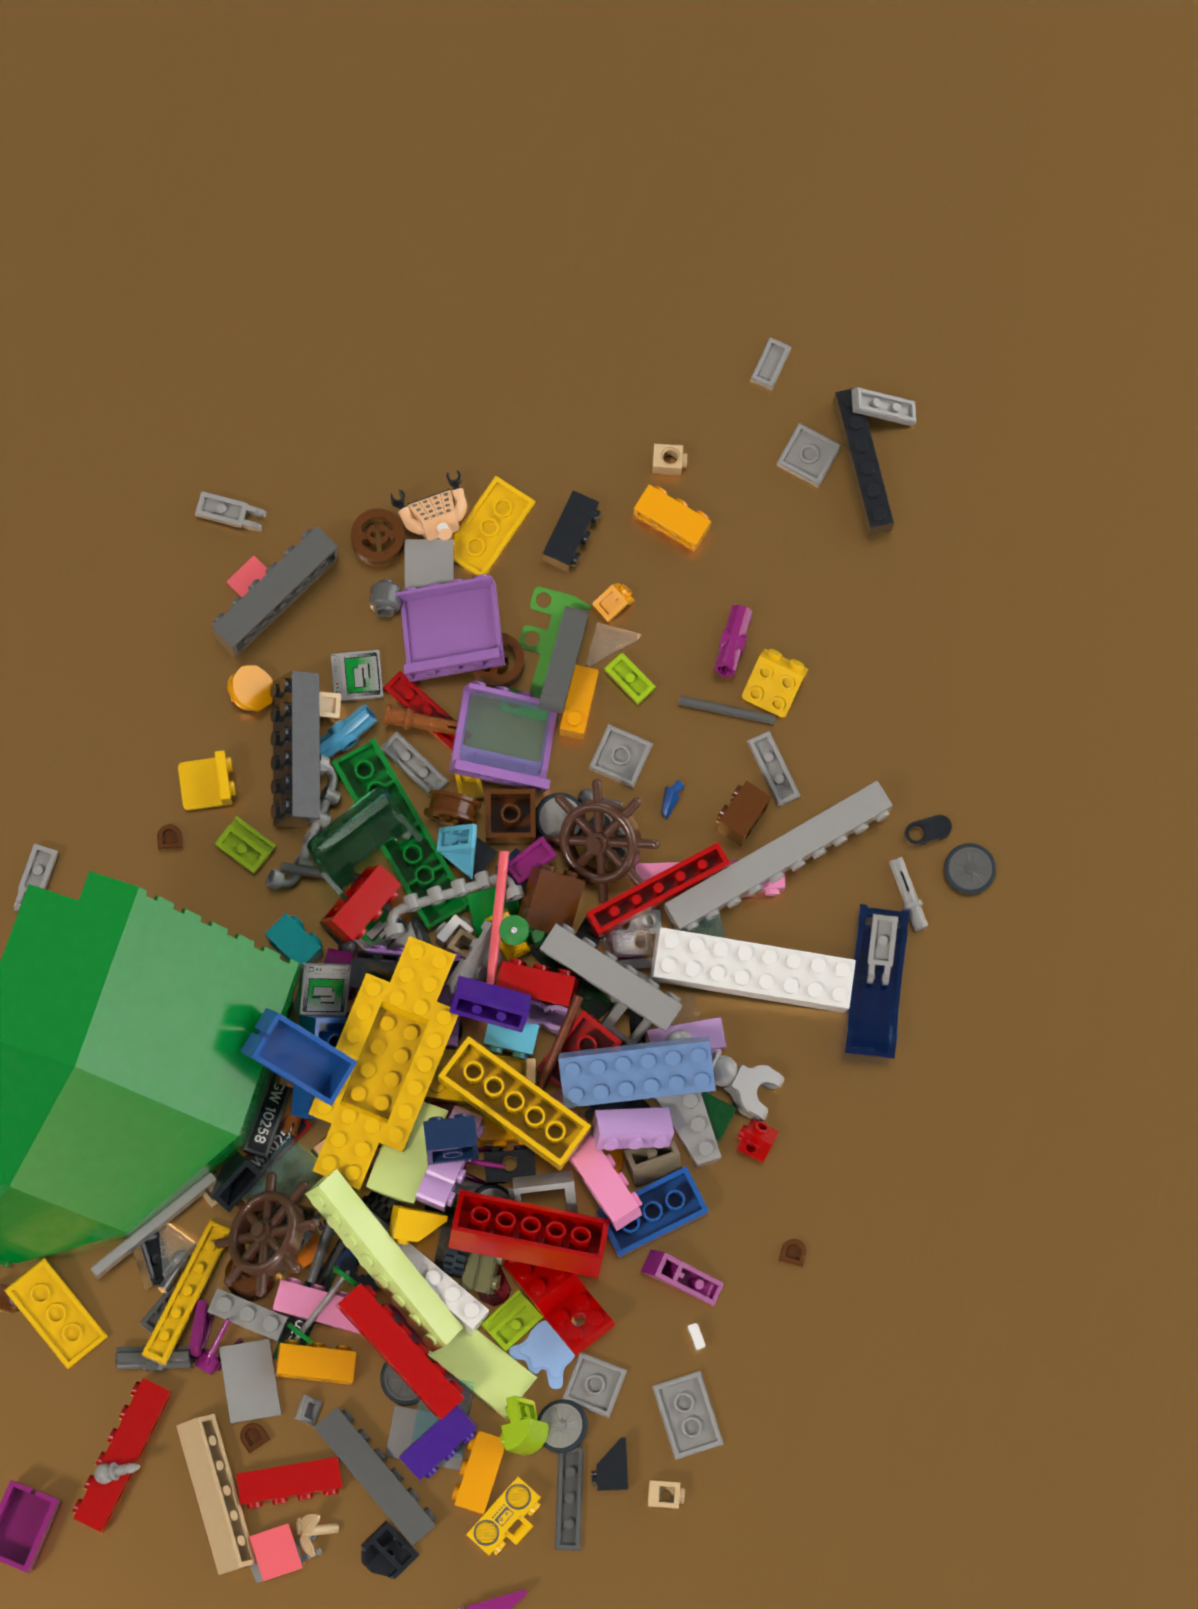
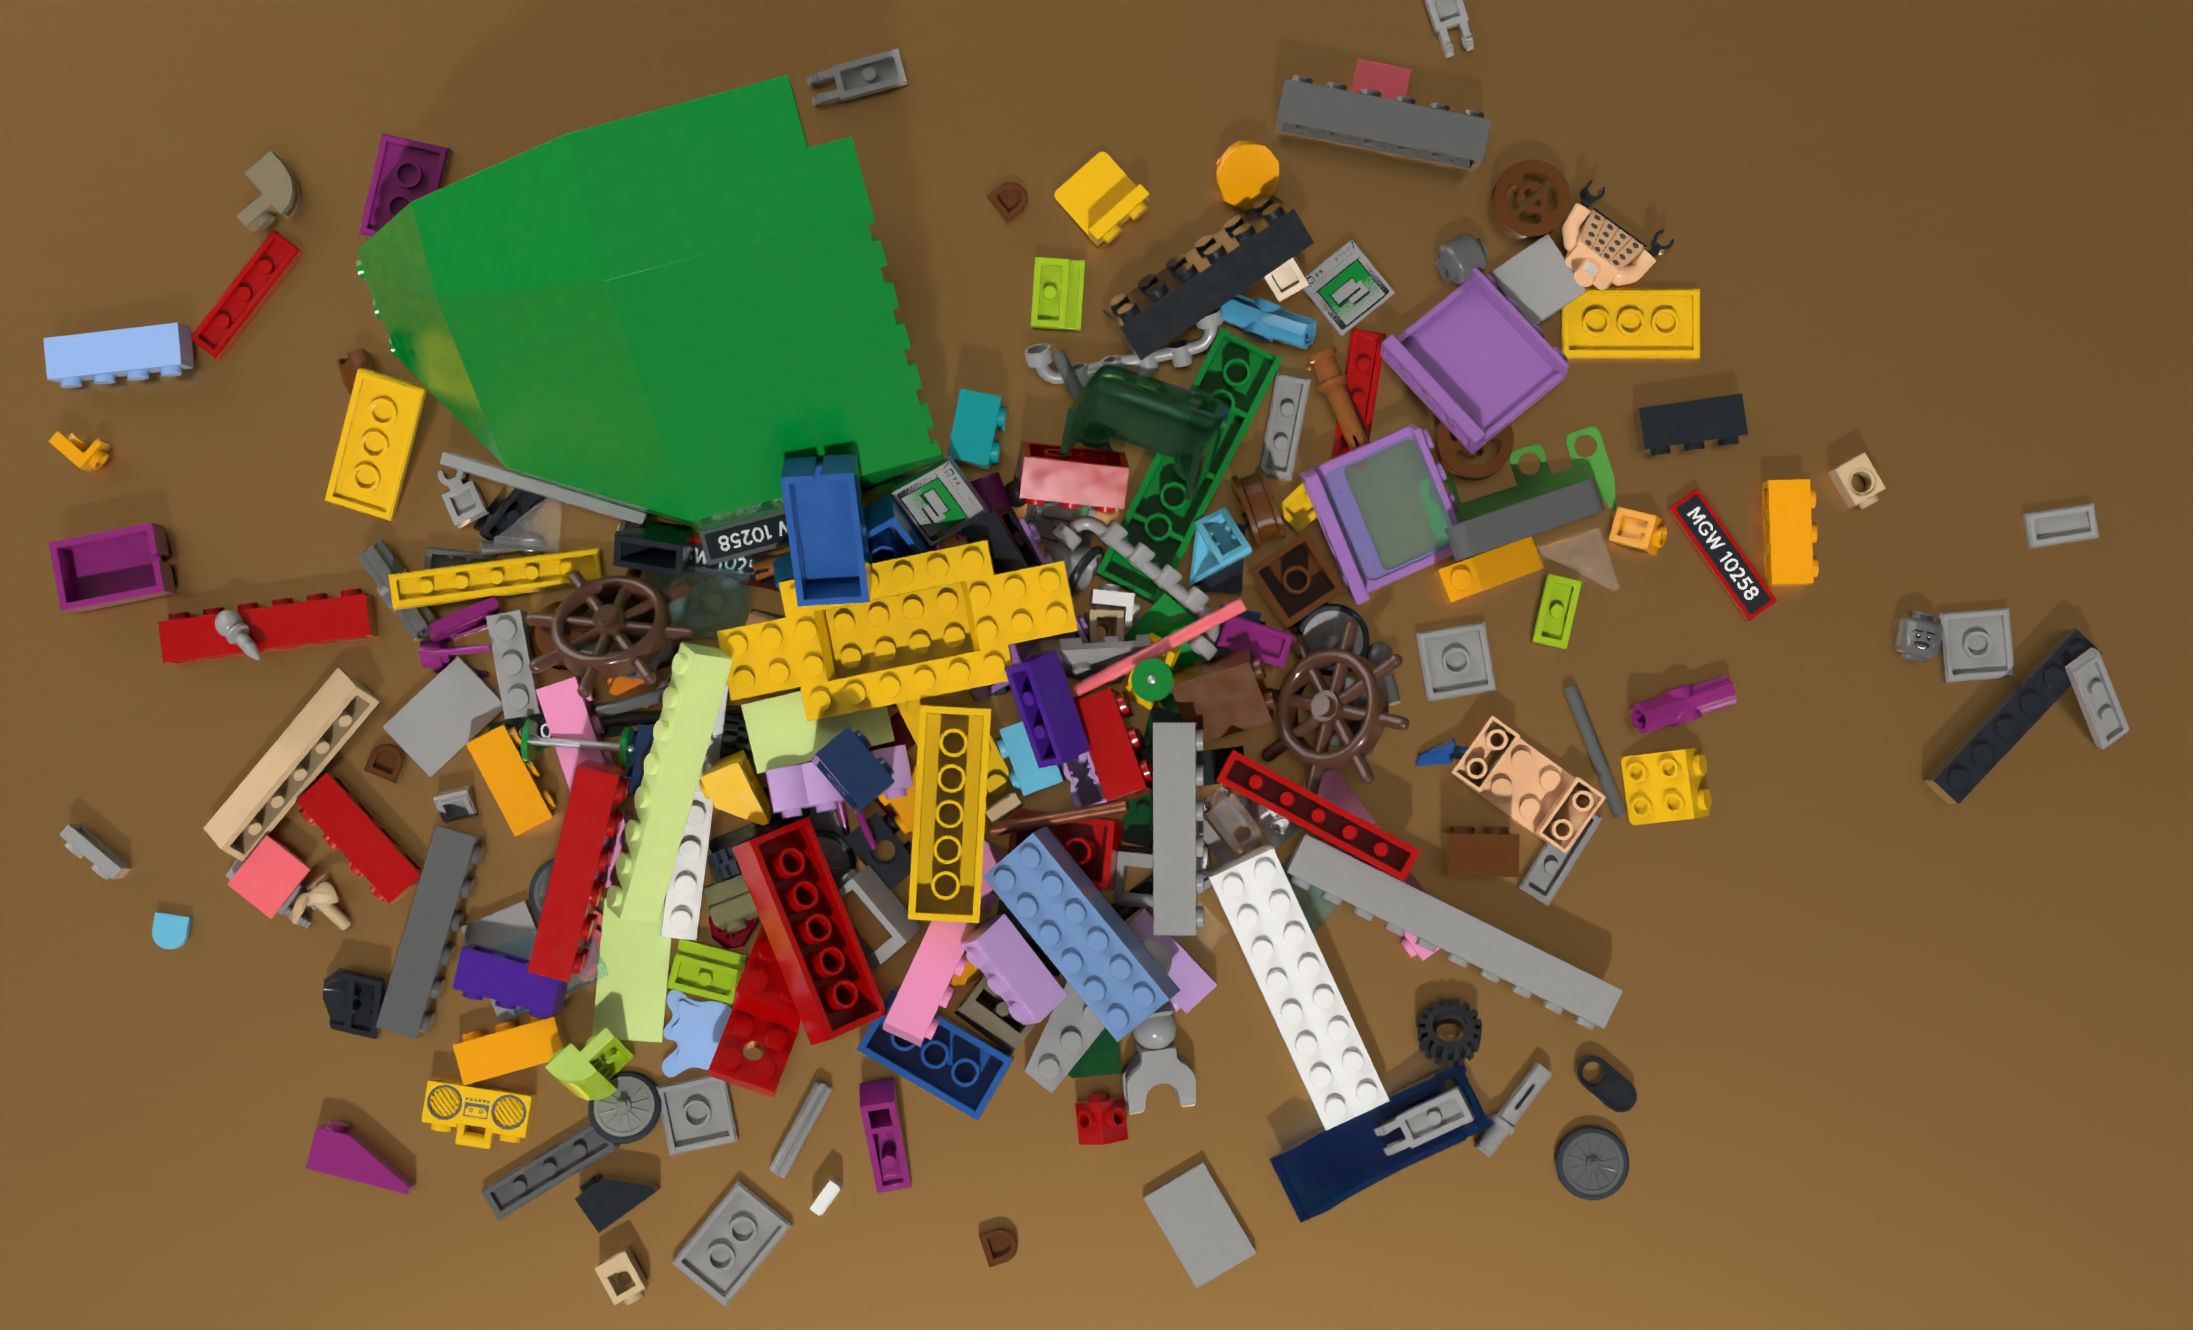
camera: 60 degrees right, 10 degrees up
none -> light grey plate [438,470,489,528]
none -> light grey axle [770,1080,832,1178]
none -> light grey tile [1143,1161,1257,1289]
none -> black tyre [1418,998,1482,1067]
none -> light nougat slope [1451,716,1606,854]
none -> tile [1667,488,1777,621]
none -> dark grey head [1894,611,1943,663]

